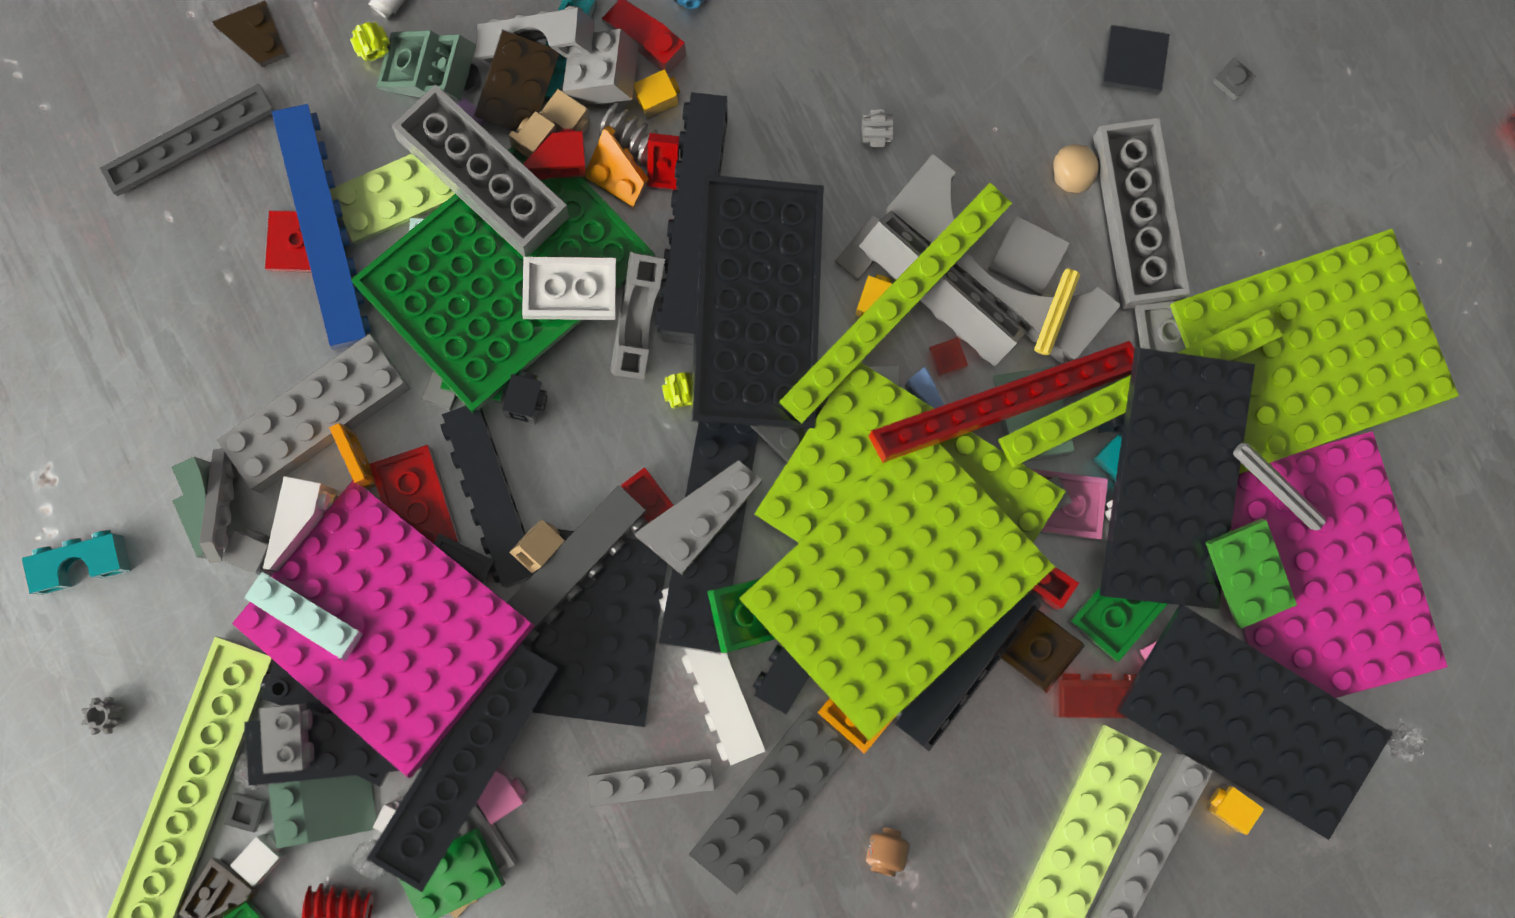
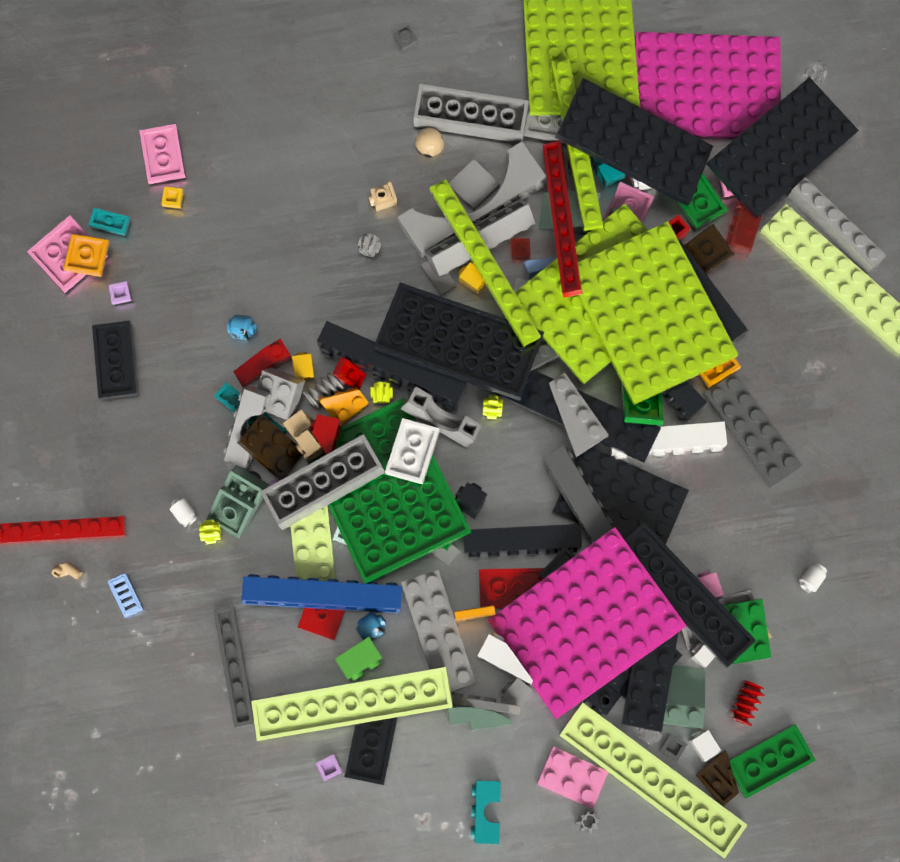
camera: 75 degrees left, 5 degrees down
dark brown wing [212,0,289,67] -> none
light aqua plate [244,572,363,661] -> none
light grey brick [260,703,314,773] -> none
clear gear [352,838,387,880] -> none
tan brick [509,520,565,573] -> none
light grey plate [587,758,715,807] -> none
red plate [620,467,674,523] -> none
medium nougat head [865,828,910,877] -> none
light yellow axle [1034,268,1080,356] -> none
black tile [1101,25,1170,94] -> none
bright green plate [1205,518,1297,629] -> none
yellow brick [1208,785,1264,835] -> none
light grey axle [1233,442,1326,531] -> none
none -> yellowish green plate [251,667,453,741]
none -> lavender plate [316,754,343,781]
none -> bright green brick [335,637,383,682]
none -> black plate [344,717,398,785]
none -> dark azure head [356,612,387,641]
none -> tan brick [368,182,397,212]
none -> neon yellow gear [370,382,393,404]
none -> bright pink plate [537,747,608,809]

